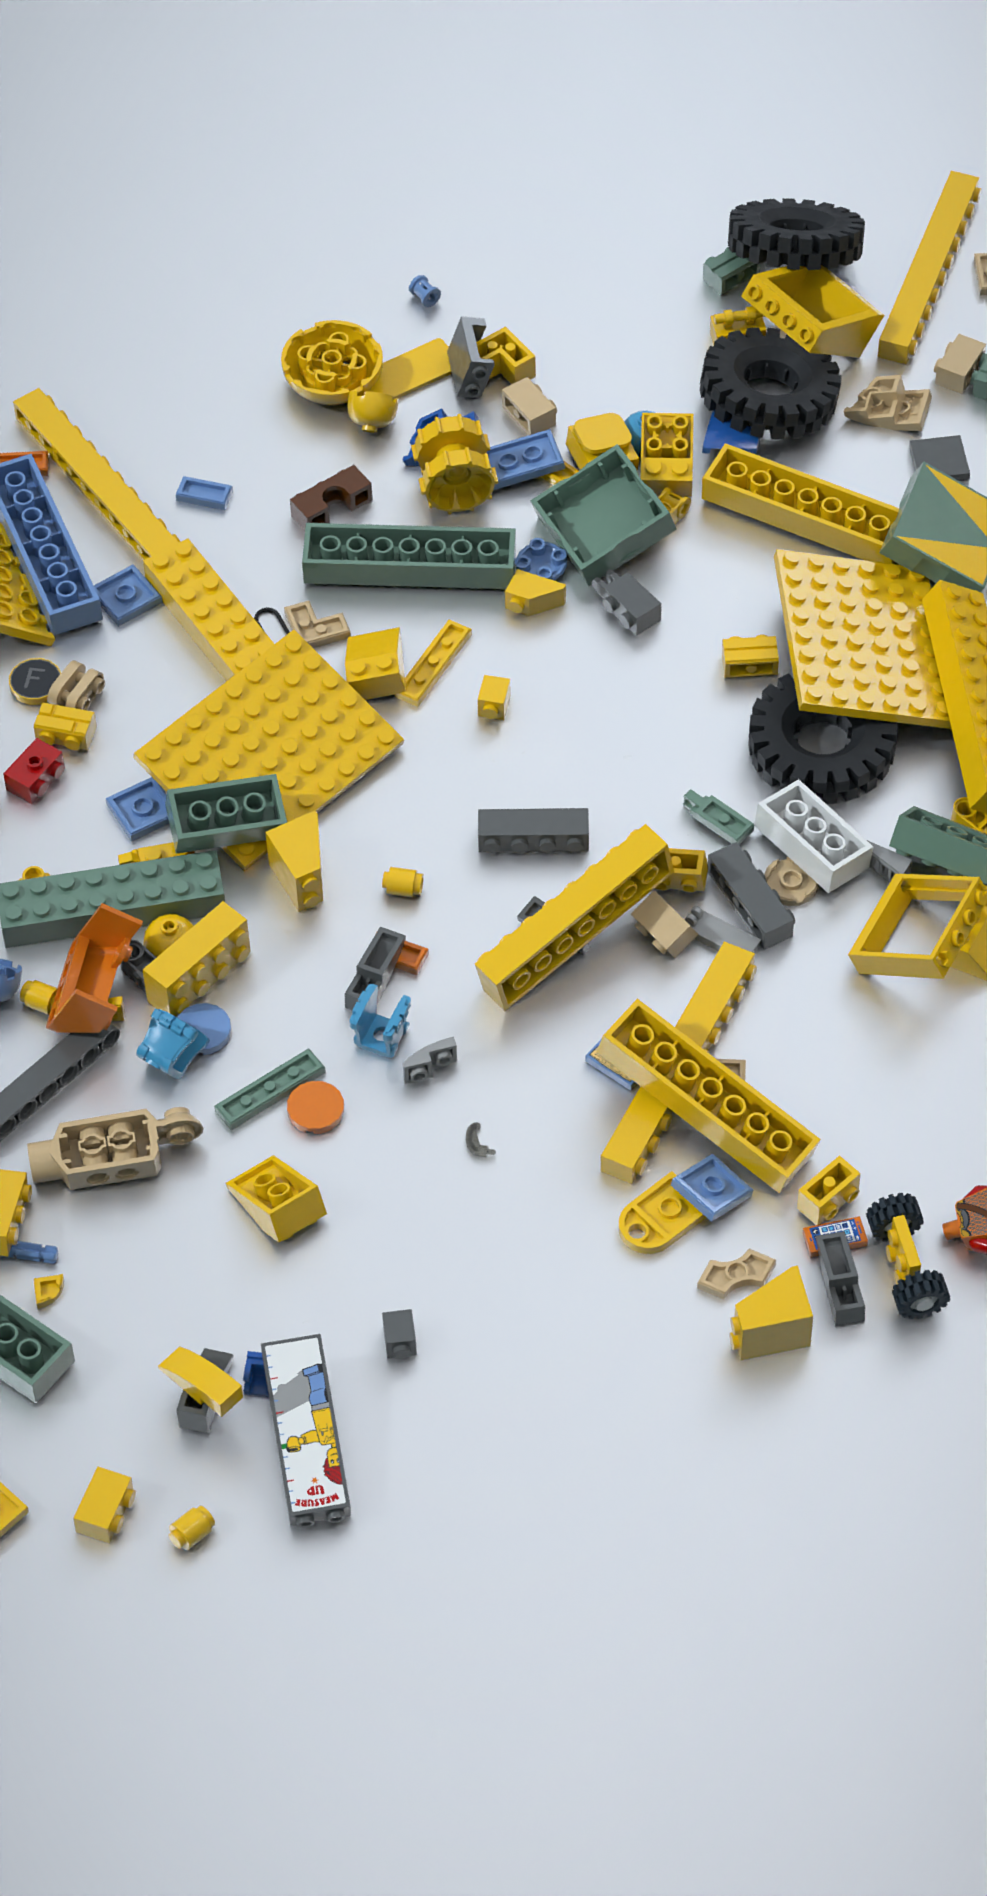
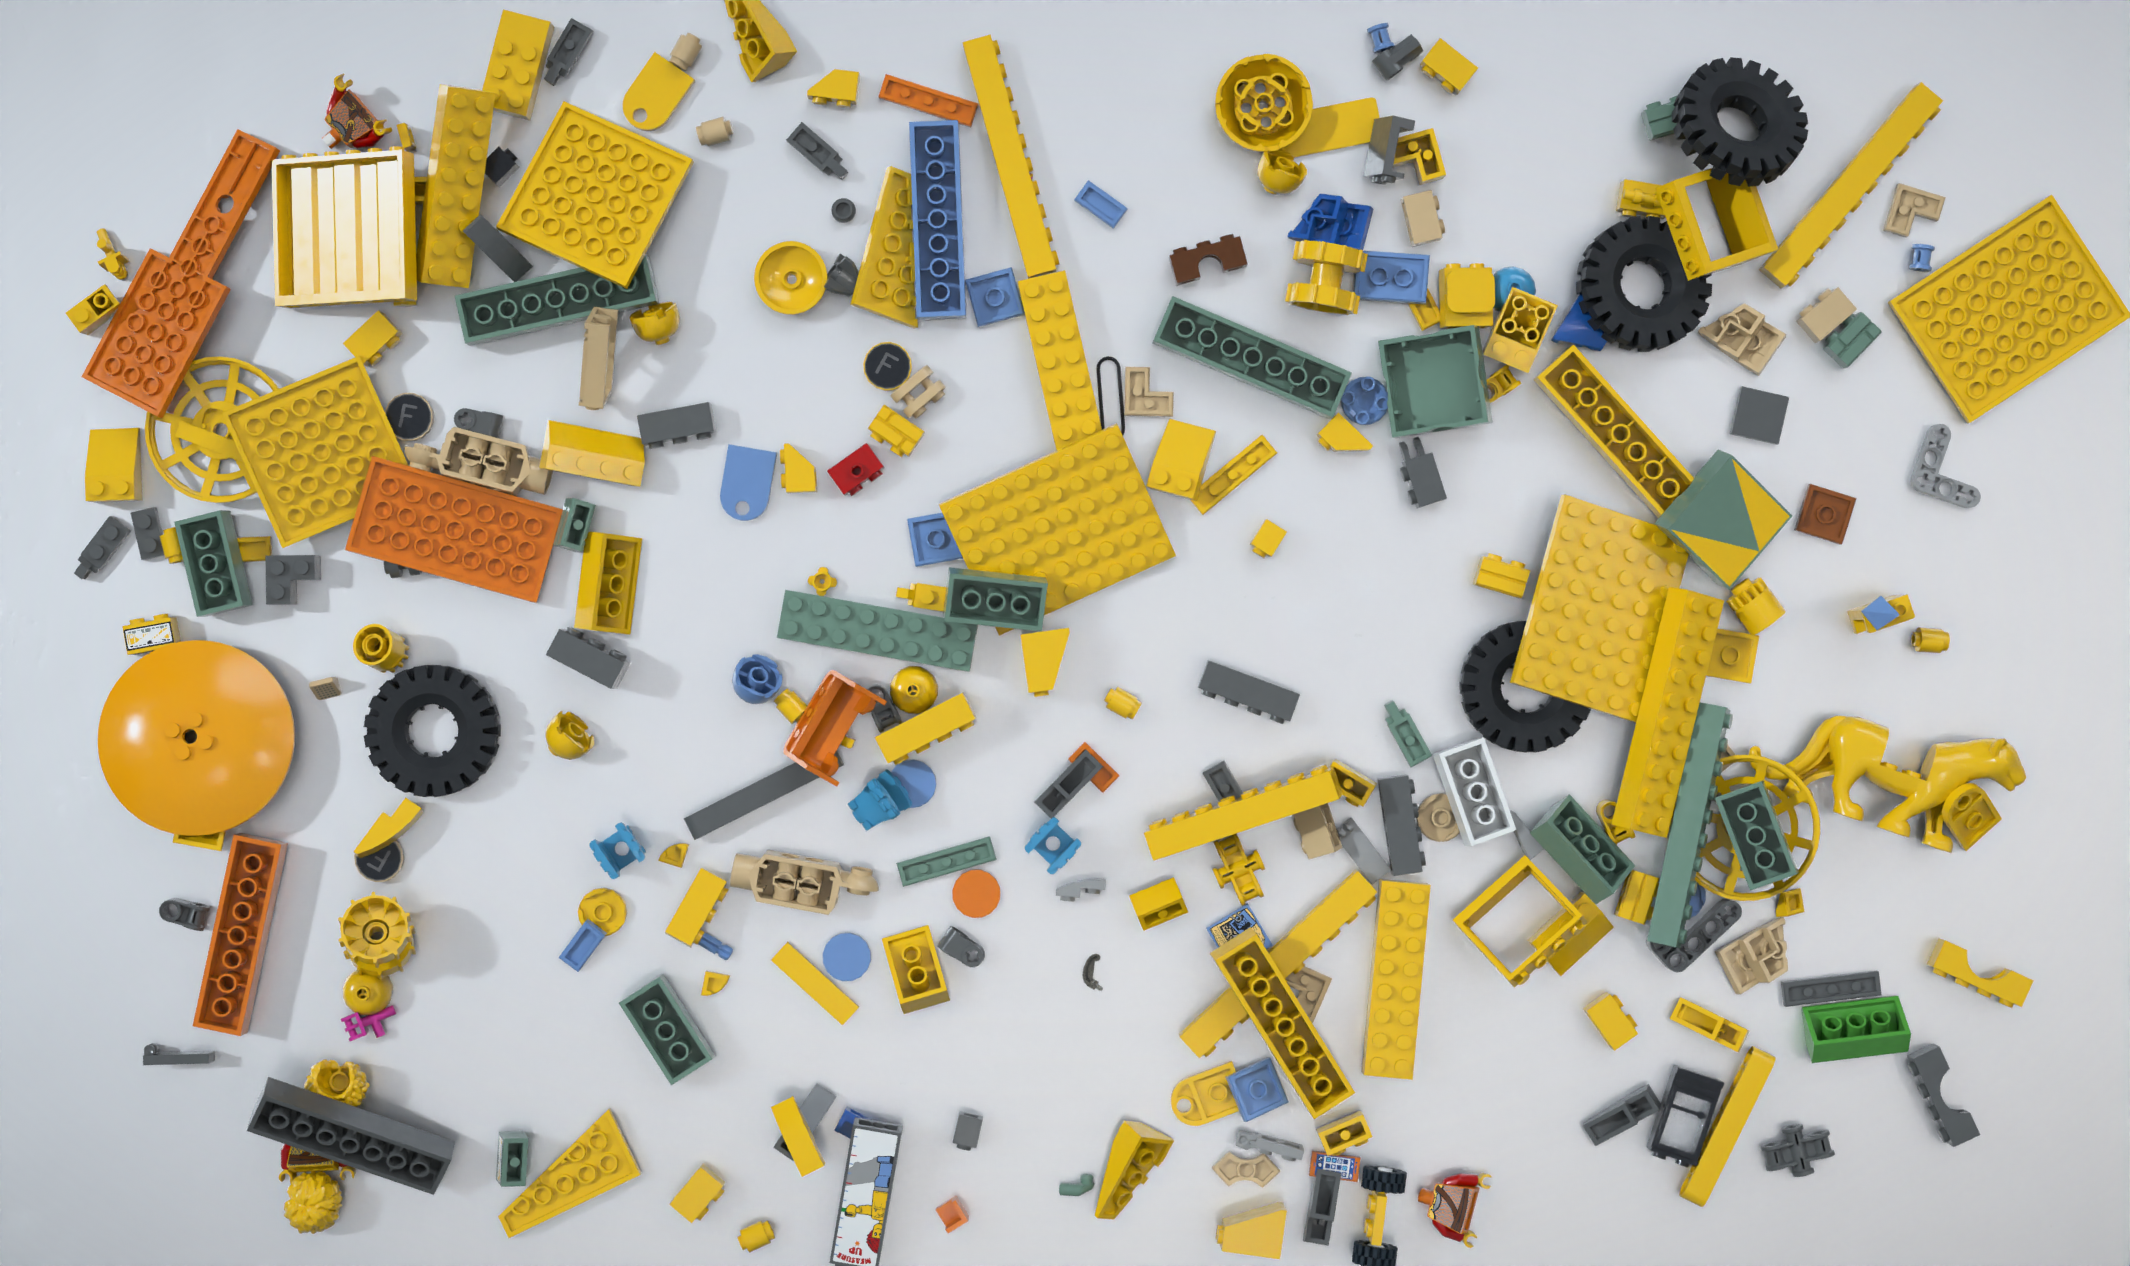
camera: 25 degrees right, 35 degrees up
none -> yellow tile [771,942,859,1025]
none -> medium blue tile [823,933,871,981]
none -> orange panel [936,1196,969,1233]
none -> dark grey piece [937,926,985,967]
none -> sand green arm [1059,1174,1095,1196]
none -> yellow wedge [1095,1120,1174,1220]
none -> yellow brick [1129,877,1188,931]
none -> yellow axle [1212,834,1265,906]
none -> light grey hinge [1236,1130,1304,1161]
none -> yellow brick [1361,879,1431,1080]
none -> dark grey piece [1372,34,1424,81]
none -> yellow brick [1420,38,1478,95]

